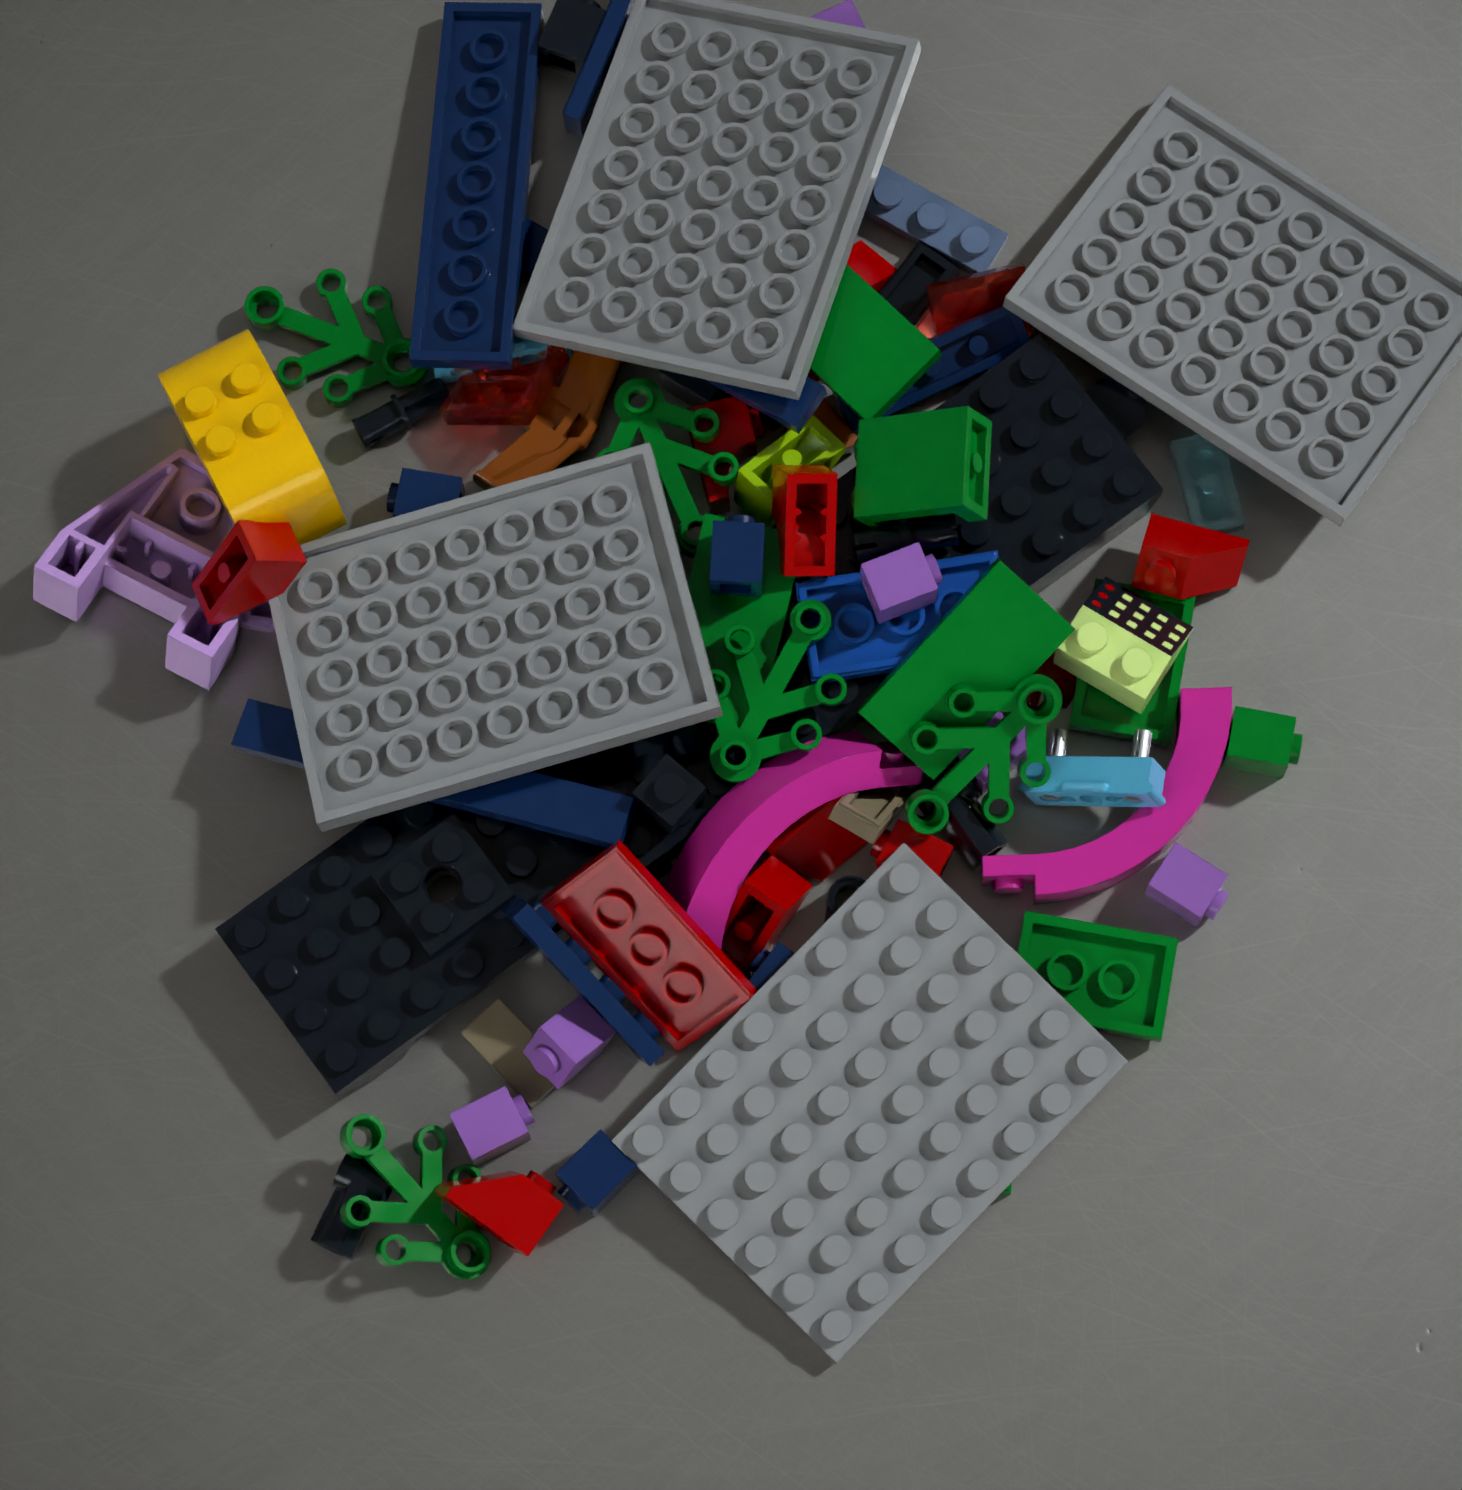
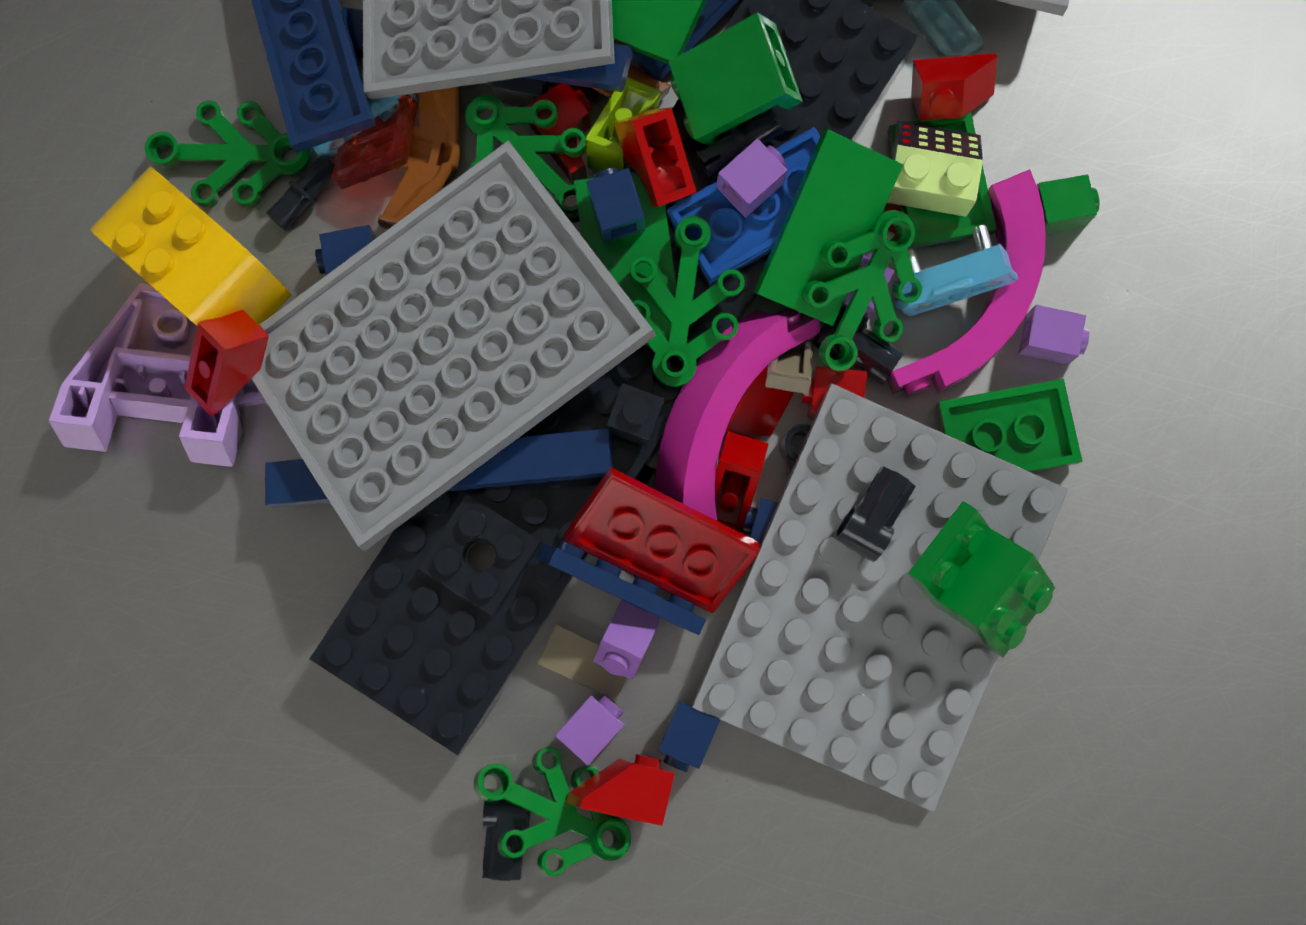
camera: 25 degrees left, 5 degrees up
none -> black piece [835,466,916,562]
none -> green bracket [908,501,1055,658]

